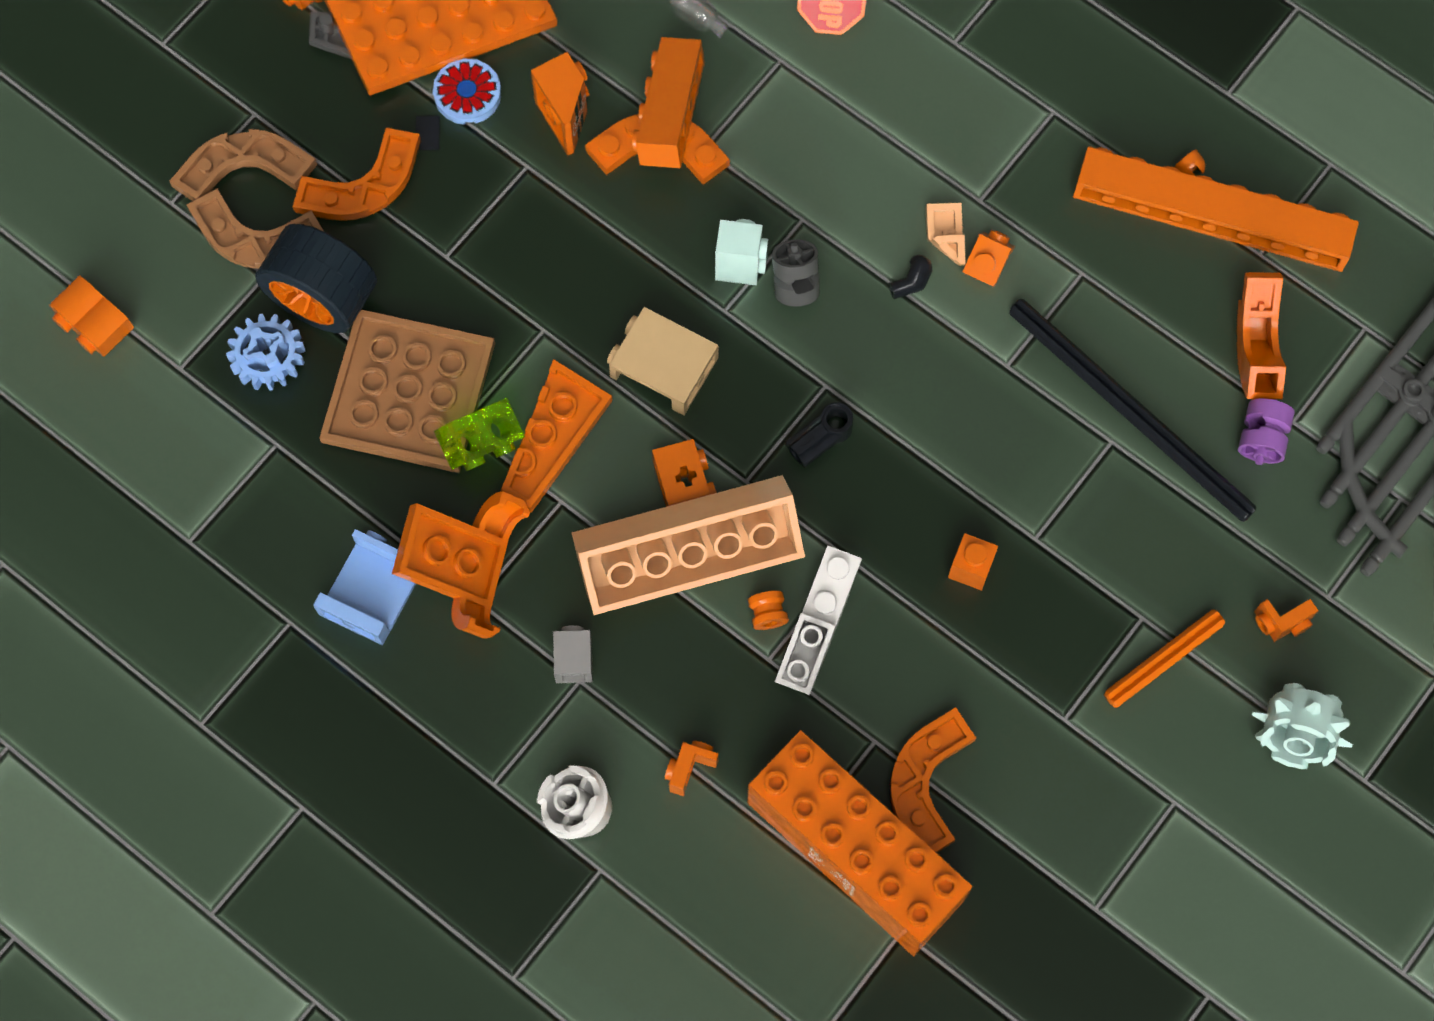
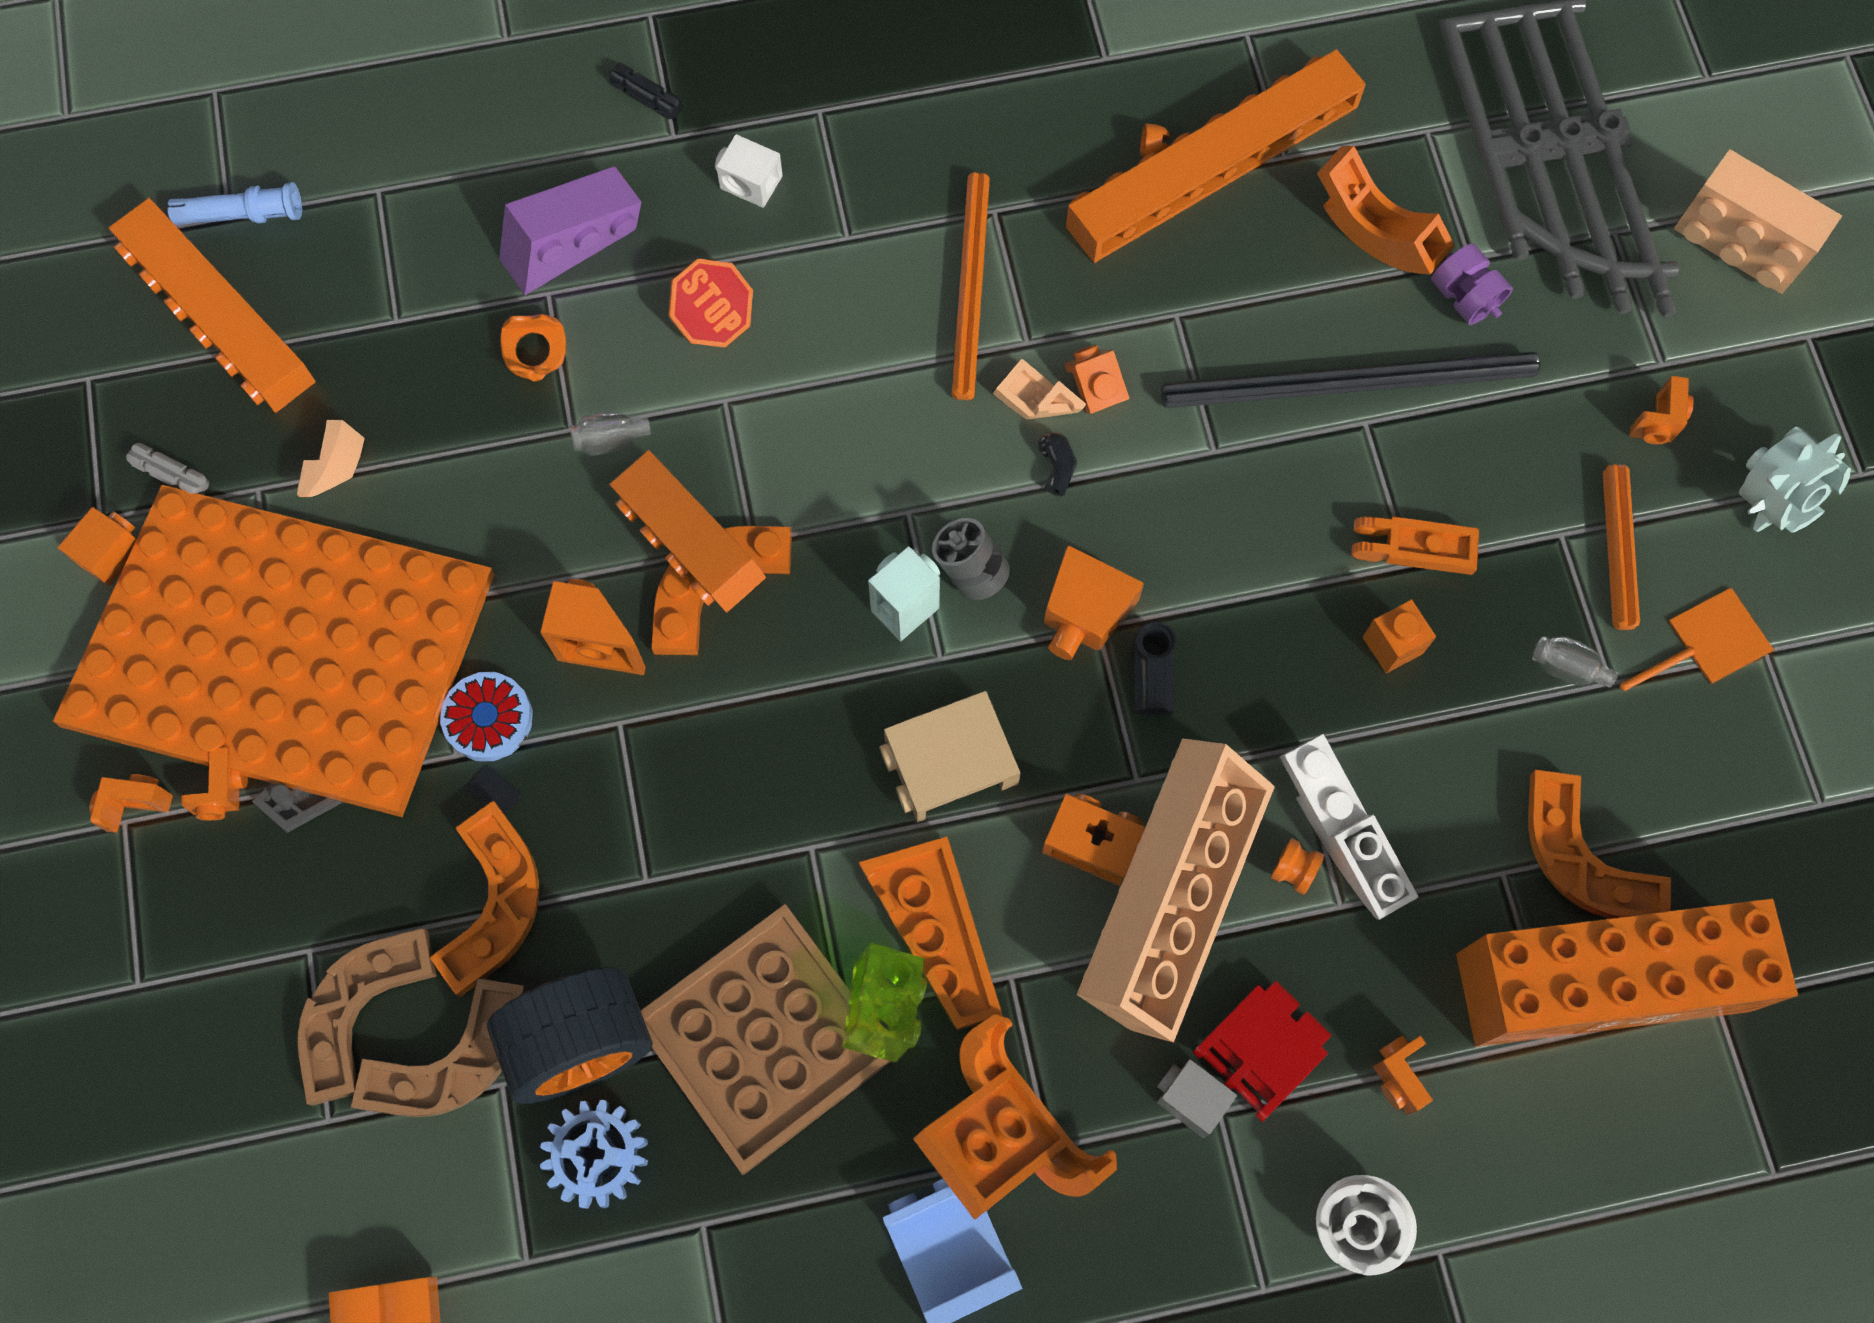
camera: 50 degrees left, 0 degrees up
none -> orange axle [952,172,990,401]
none -> orange torso [1044,546,1144,660]
none -> red plate [1192,981,1332,1122]
none -> orange hinge [1351,516,1479,575]
none -> clear plant [1533,636,1618,688]
none -> orange piece [1620,588,1774,691]

